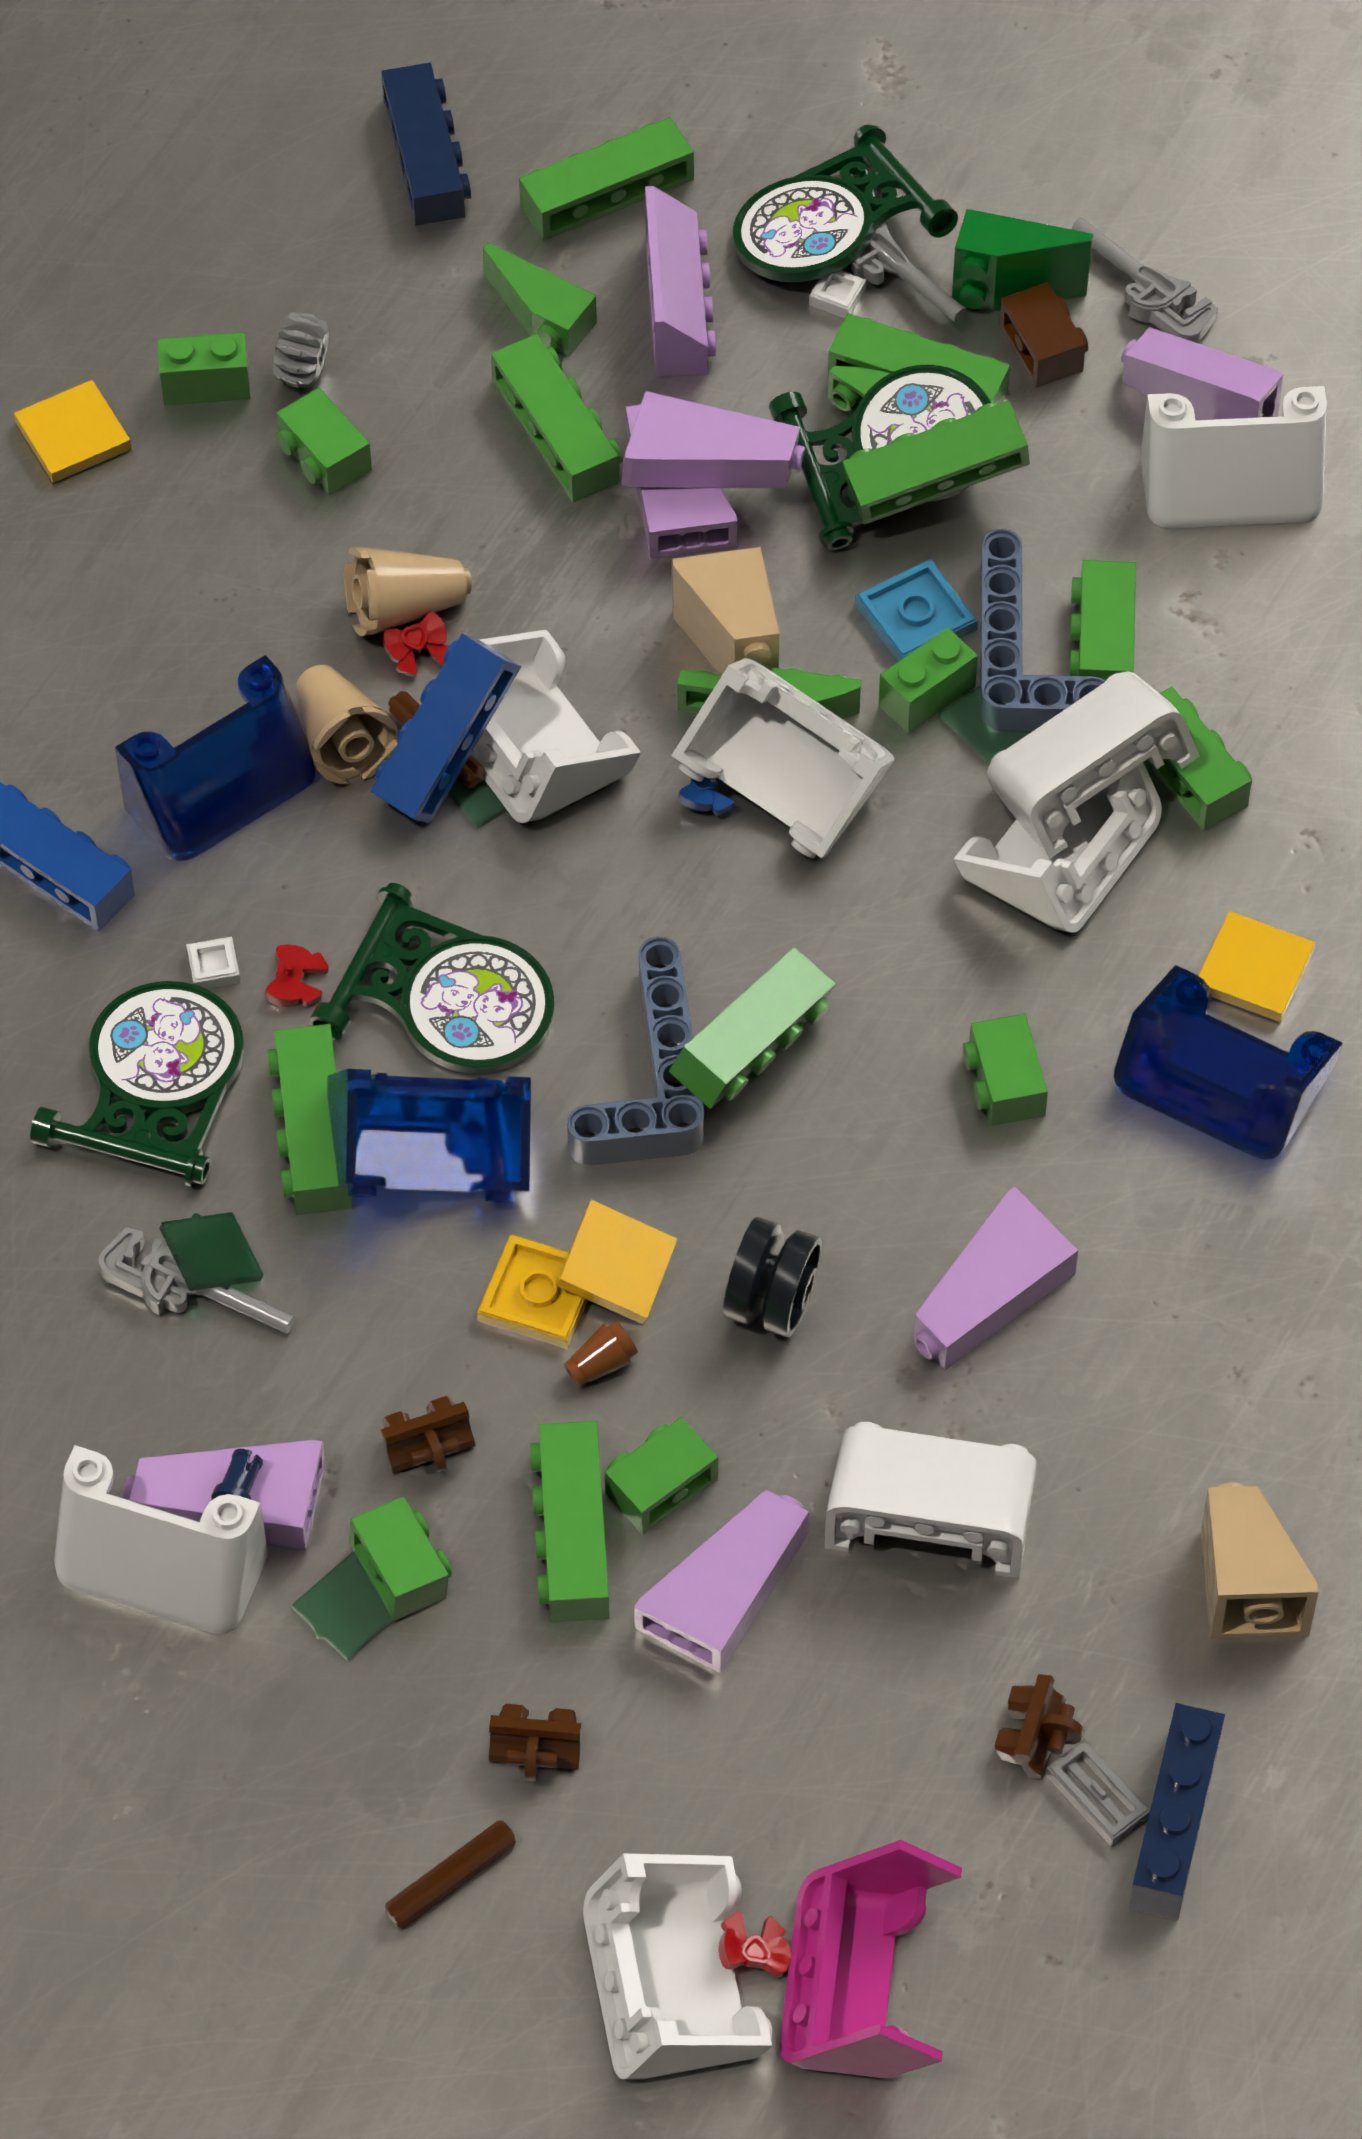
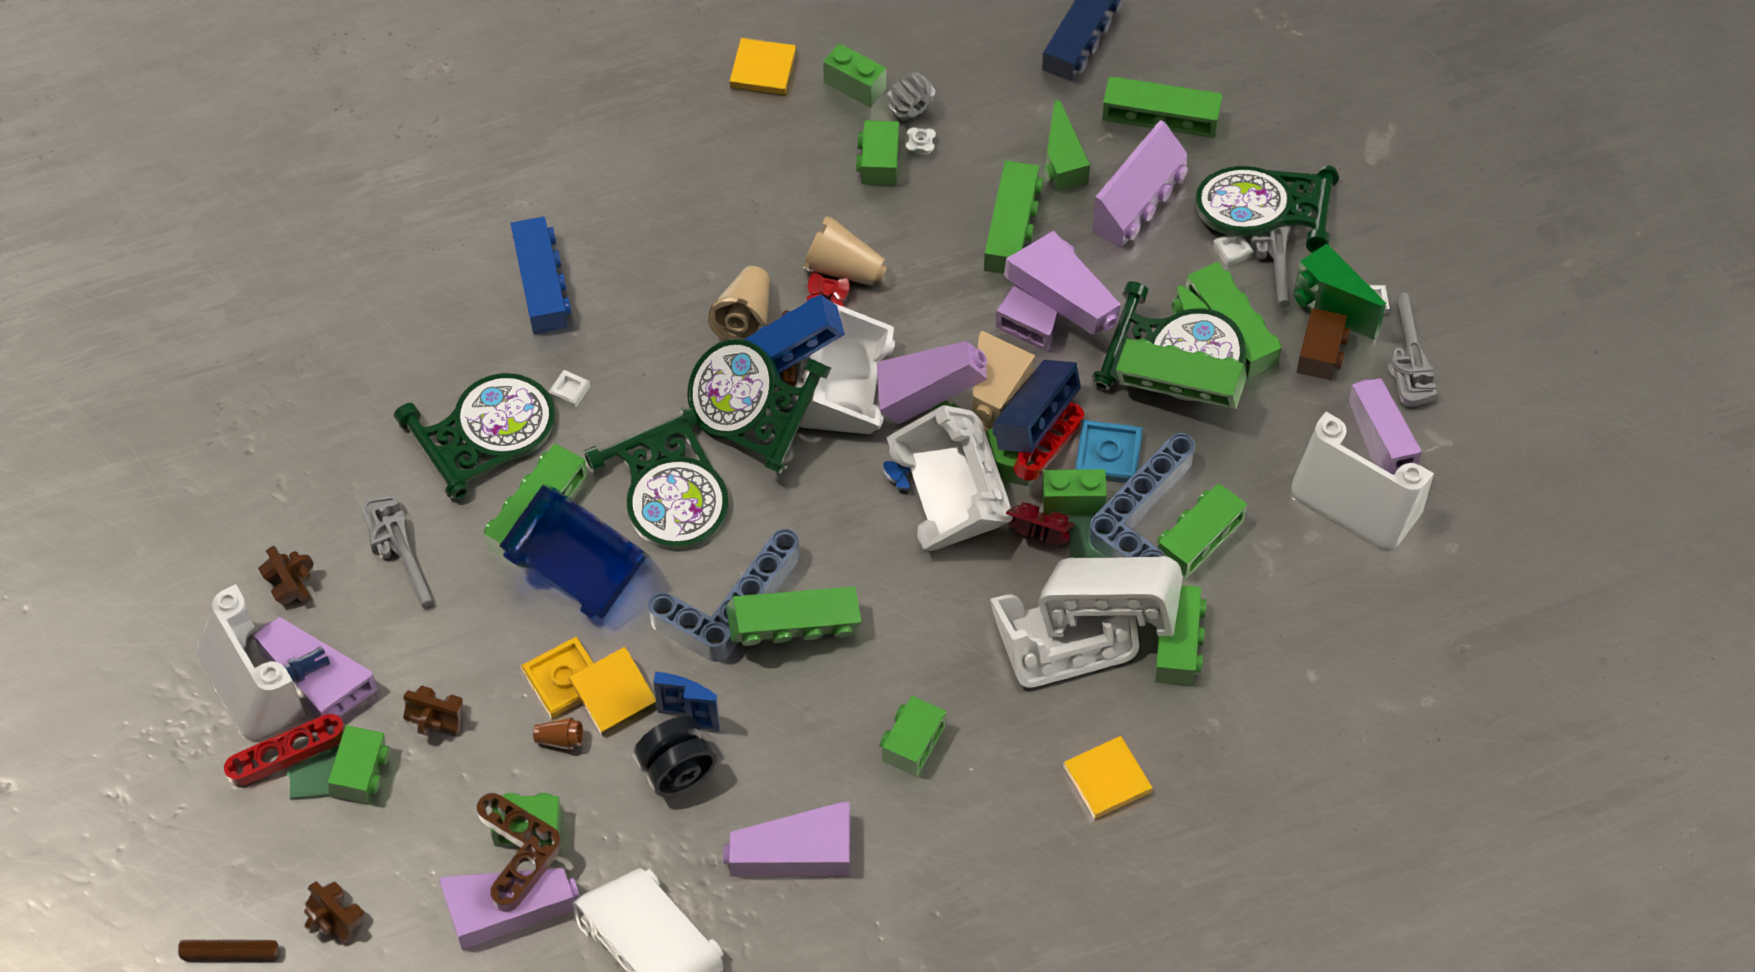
camera: 40 degrees right, 0 degrees up
clear blue windscreen [115,655,316,861] -> none
clear green piece [159,1212,264,1291] -> none
red piece [265,944,329,1007] -> none
bright green brick [530,1421,610,1622] -> none
clear blue windscreen [1113,965,1343,1160] -> none
none -> red beam [224,713,346,786]
none -> reddish brown hips [258,546,314,606]
none -> reddish brown beam [477,793,562,912]
none -> blue slope [653,671,720,730]
none -> piece [687,339,832,474]
none -> lavender slope [877,341,987,425]
none -> white plate [906,127,936,155]
none -> dark blue brick [993,359,1081,453]
none -> dark red hinge [1006,502,1076,547]
none -> red beam [1013,402,1084,481]

